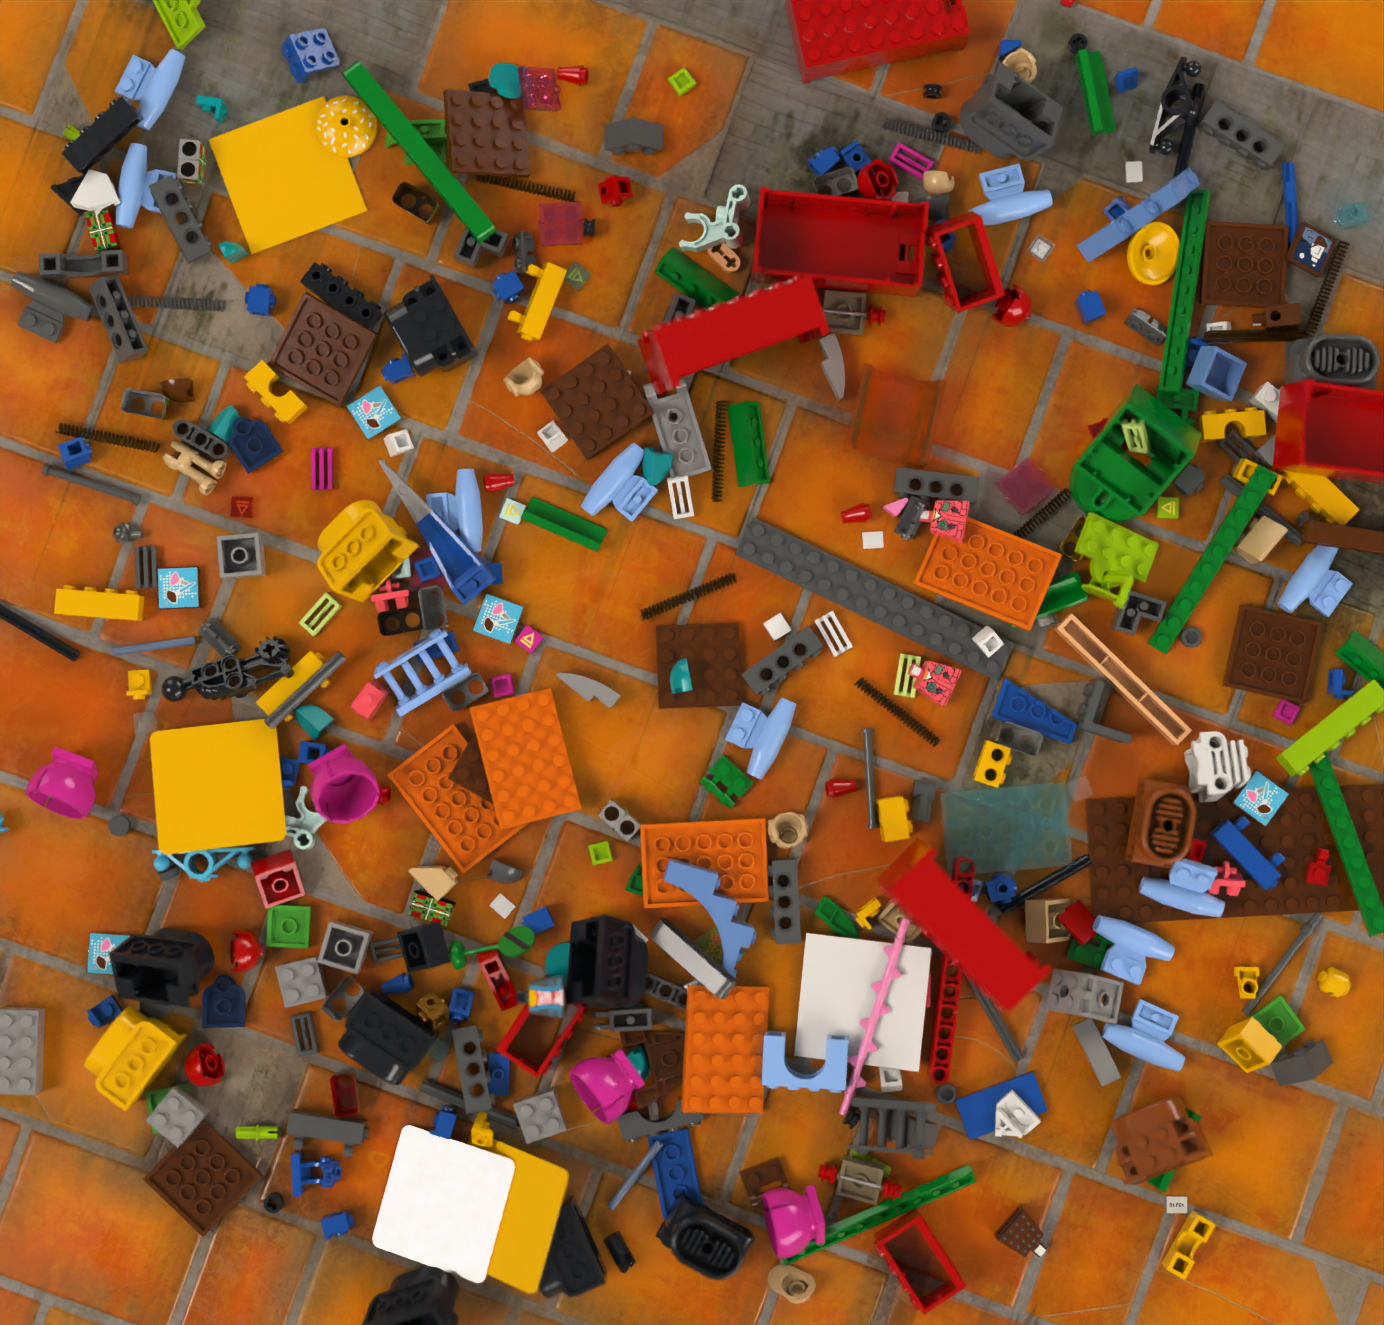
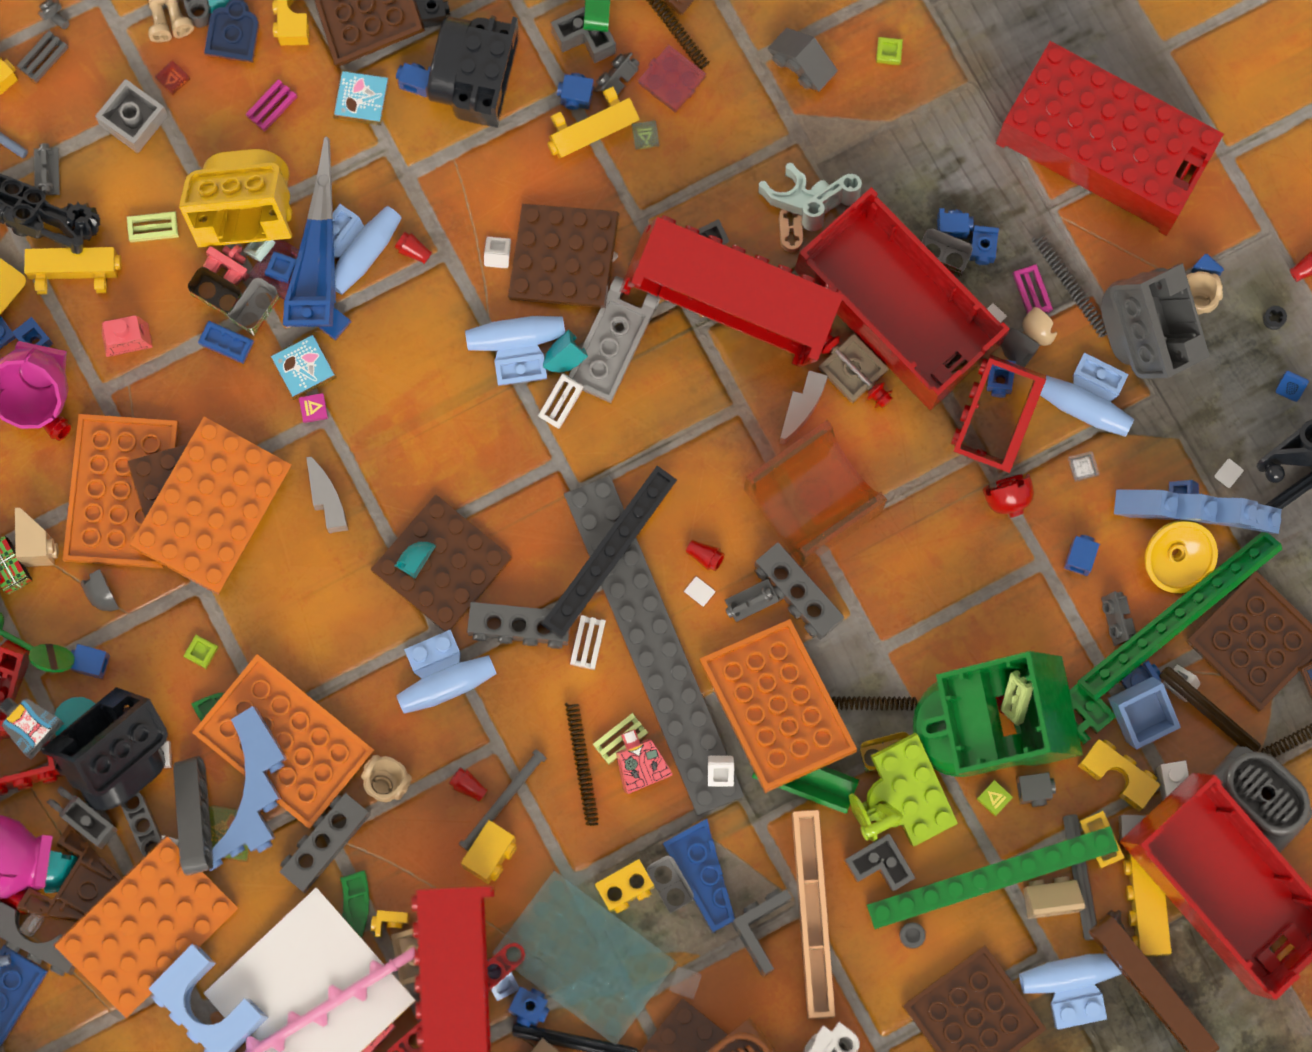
camera: 40 degrees right, 10 degrees down
medium azure tile [157,566,201,610] -> none
dark grey axle [264,651,347,729] -> none
teal brick [295,705,334,741] -> none
light blue fence [374,628,472,717] -> none
white slope [384,429,414,457] -> none
light grey piece [442,673,489,712] -> none
white sticker [489,893,516,919] -> none
dark pink tile [490,674,515,698] -> none
light aqua tile [499,498,526,525] -> none
tan hair [503,357,544,397] -> none
green panel [521,497,607,553] -> none
black bush [583,218,595,238] -> none
red brick [598,175,633,207] -> none
light grey piece [598,799,643,842] -> none
dark brown piece [641,572,737,621] -> none
green panel [654,247,739,309] -> none
green plate [699,755,753,809] -> none
dark brown piece [711,400,727,502] -> none
green panel [728,401,770,488] -> none
white slope [763,613,791,641] -> none
red cylinder [857,159,898,200] -> none
bright pink slope [883,498,908,518] -> none
dark grey piece [911,779,936,822] -> none
coral torso [919,501,970,544] -> none
black bush [923,84,942,99] -> none
black bush [932,112,951,133] -> none
clear pink plate [995,457,1054,516] -> none
clear tile [1035,613,1059,631] -> none
green panel [1075,49,1116,136] -> none
dark grey tile [1217,429,1260,464] -> none
reddish brown torso [1252,303,1301,330] -> none
none -> black plate [541,466,677,639]

